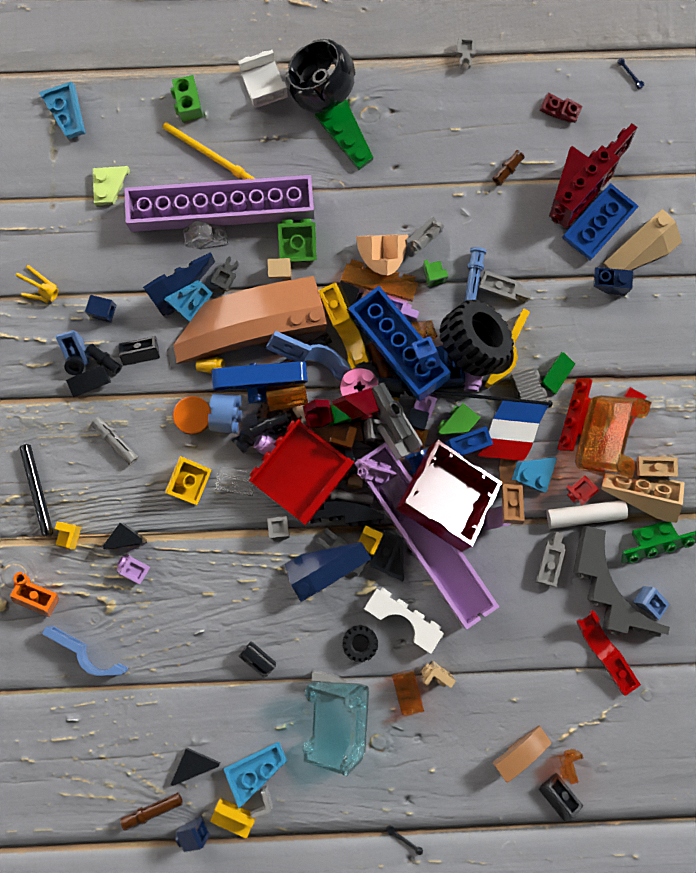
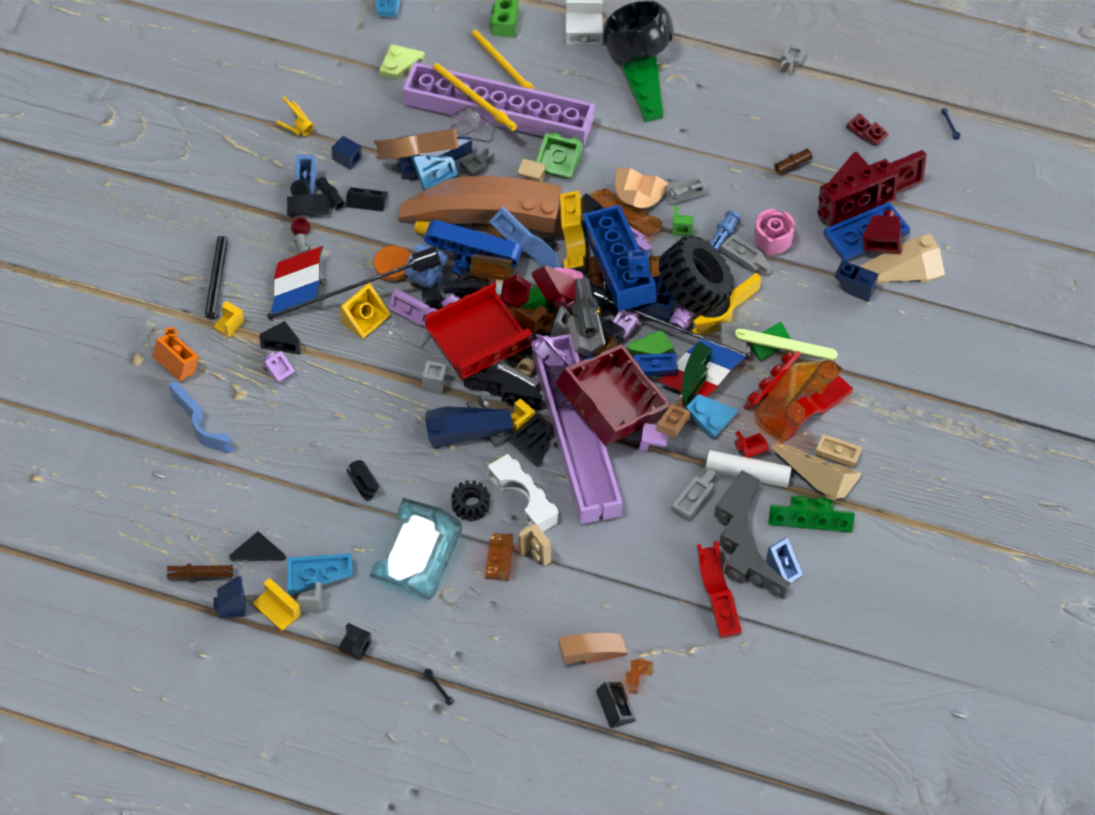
camera: 20 degrees right, 25 degrees down
none -> flag [267,246,442,320]
none -> dark red plate [291,217,310,235]
none -> black panel [338,623,372,660]
none -> medium nougat piece [374,129,459,160]
none -> lavender hinge [388,289,437,326]
none -> yellow bar [433,63,517,131]
none -> dark green slope [682,341,712,408]
none -> yellowish green piece [735,329,837,360]
none -> bright pink brick [753,209,795,256]
none -> dark red torso [862,210,902,253]

